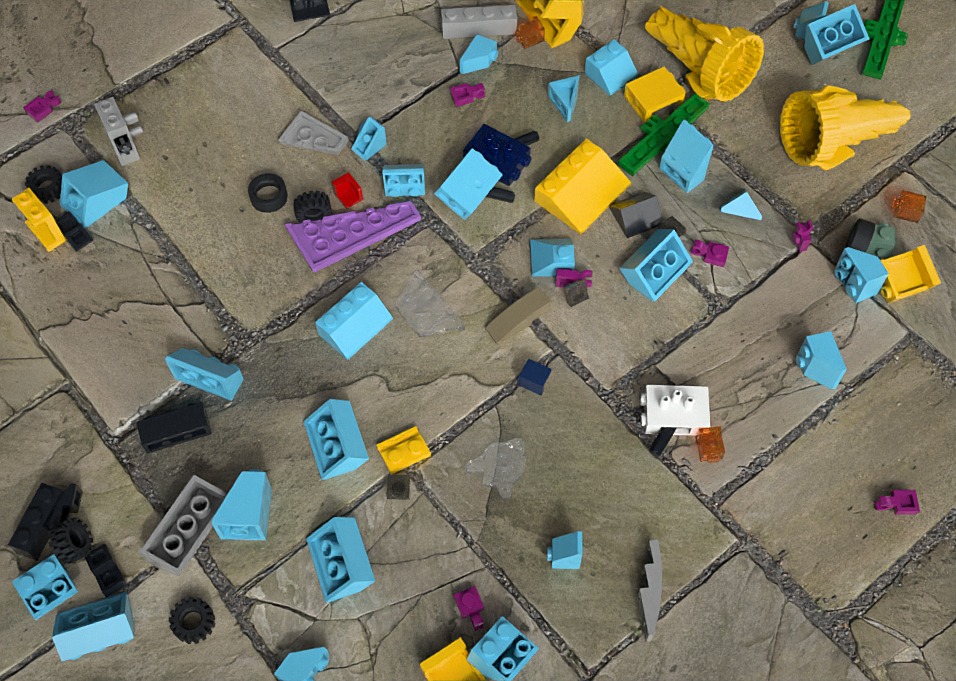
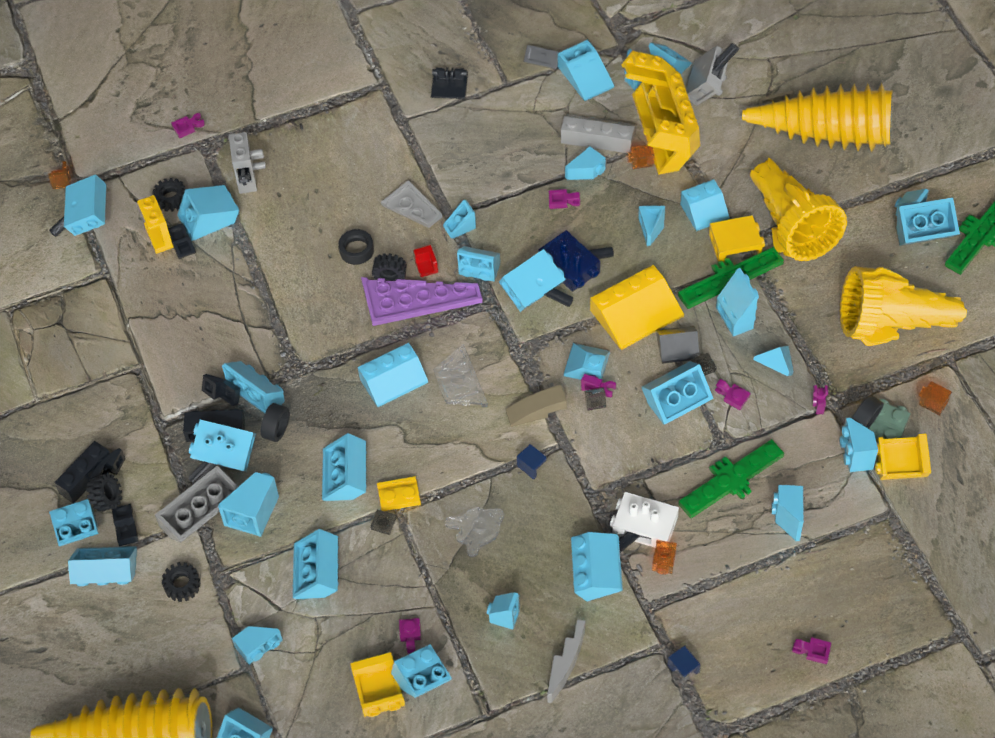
camera: 20 degrees right, 5 degrees down
none -> medium azure piece [188,420,256,484]
none -> black slope [201,374,241,406]
none -> black tyre [260,403,290,442]
none -> medium azure slope [571,532,623,601]
none -> dark blue panel [667,646,701,677]
none -> green hinge [678,439,784,519]

